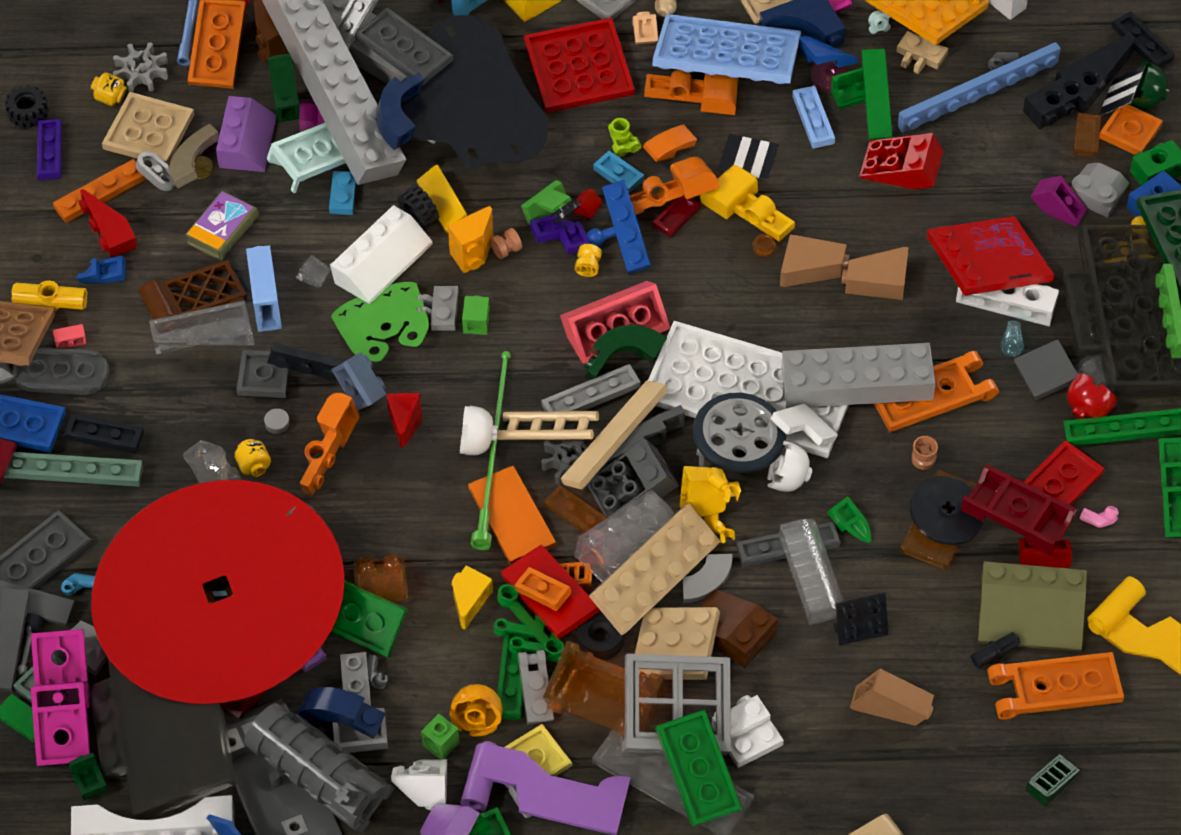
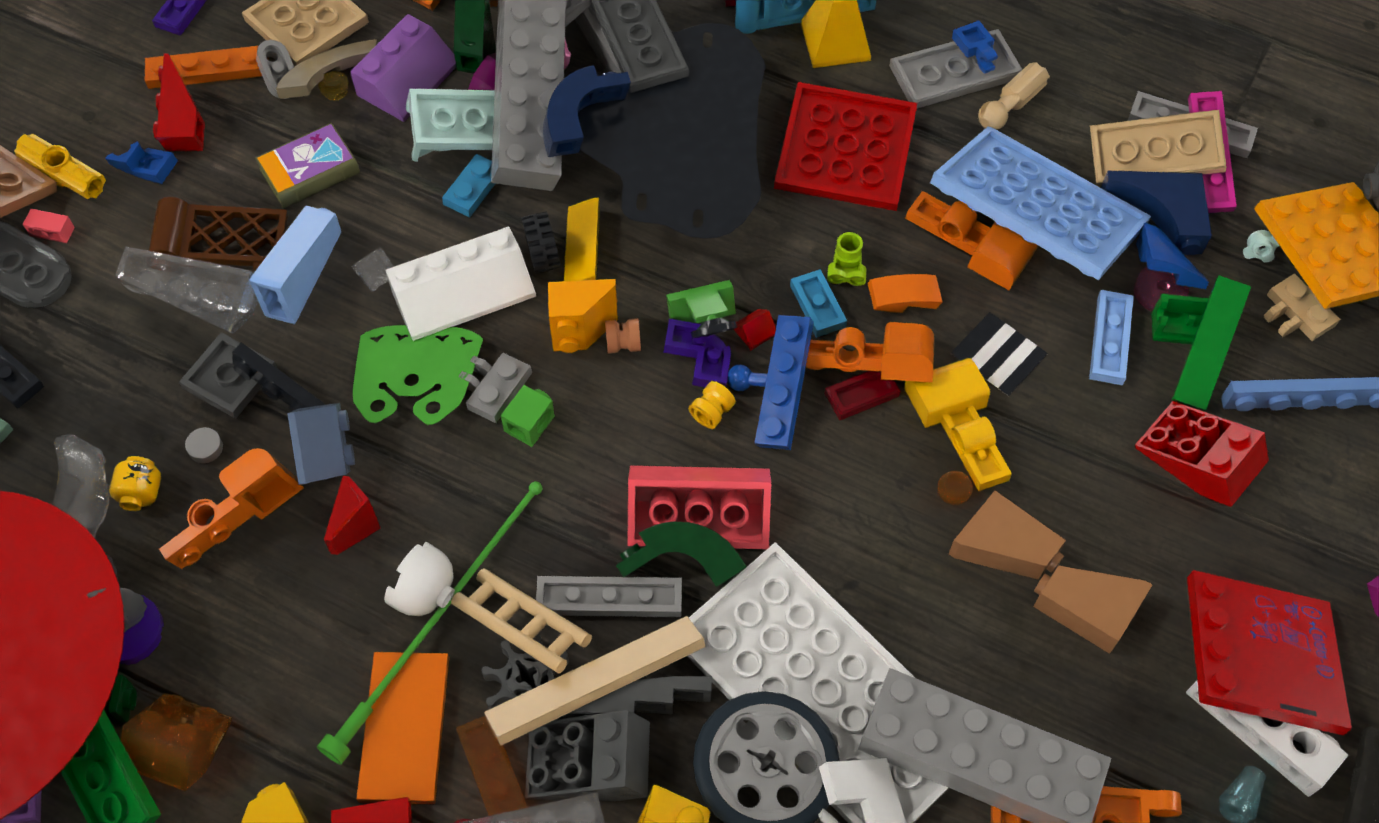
camera: 25 degrees right, 5 degrees up
light nougat bracket [632,12,658,45] -> none

